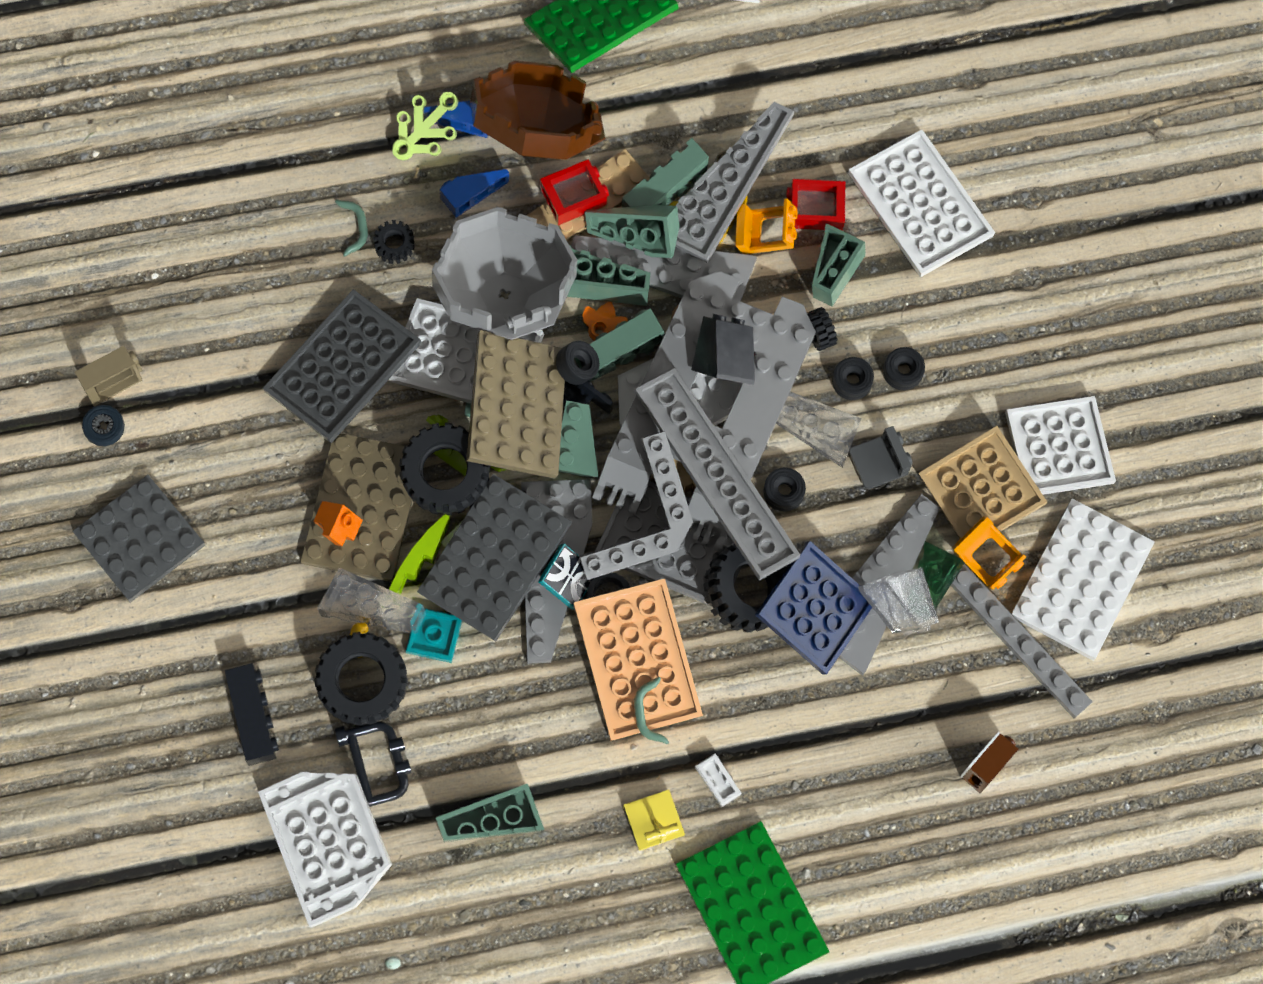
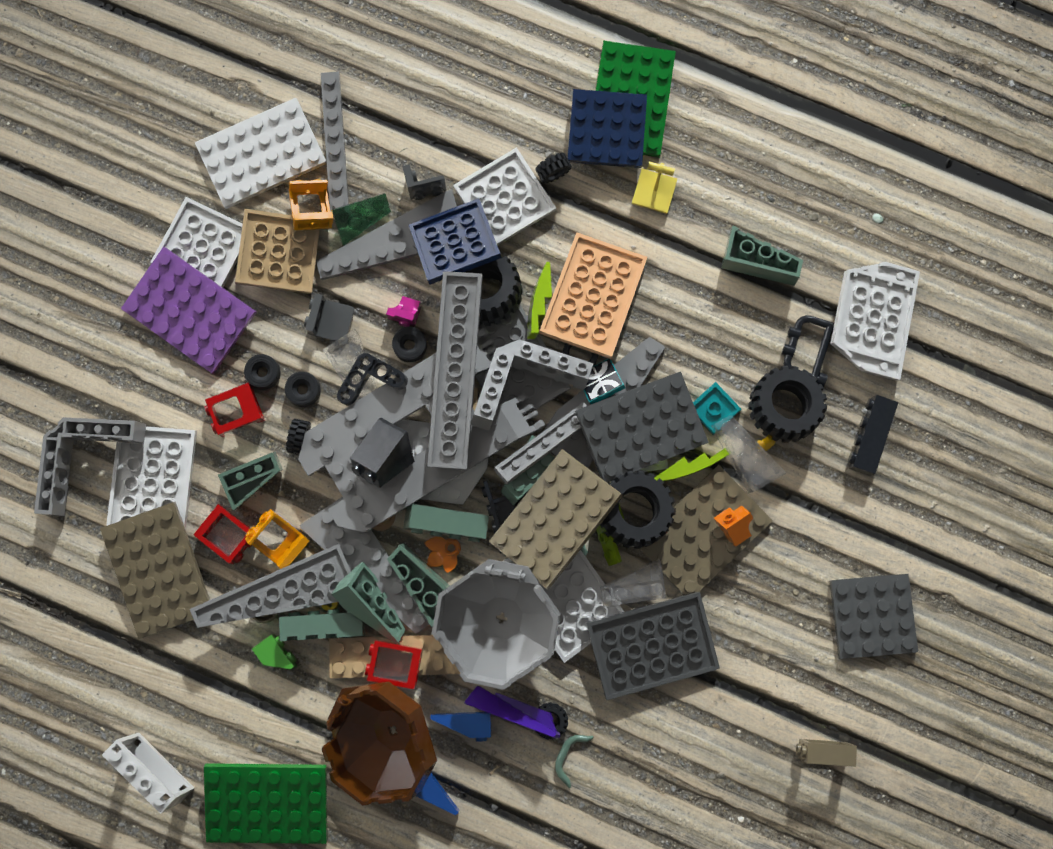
camera: 140 degrees left, 10 degrees up
black bush [82,405,125,447] -> none
yellowish green plant [392,92,458,160] -> none
black tyre [556,341,600,385] -> none
sand green animal [634,677,669,744] -> none
white plate [695,754,742,807] -> none
clear slope [858,568,939,636] -> none
reddish brown piece [960,732,1019,794] -> none
none -> light grey brick [34,417,146,516]
none -> dark tan plate [100,502,210,639]
none -> medium lavender plate [121,246,257,374]
none -> red window [204,383,265,438]
none -> bright green slope [252,634,297,669]
none -> black beam [337,353,408,406]
none -> dark pink brick [386,296,422,327]
none -> dark grey bracket [402,164,446,200]
none -> white plate [453,147,556,246]
none -> dark purple wedge [464,686,560,738]
none -> light grey plate [494,402,587,485]
none -> lime slope [527,262,552,339]
none -> black tyre [535,152,572,184]
none -> dark blue plate [568,89,647,168]
none -> clear wedge [600,559,666,607]

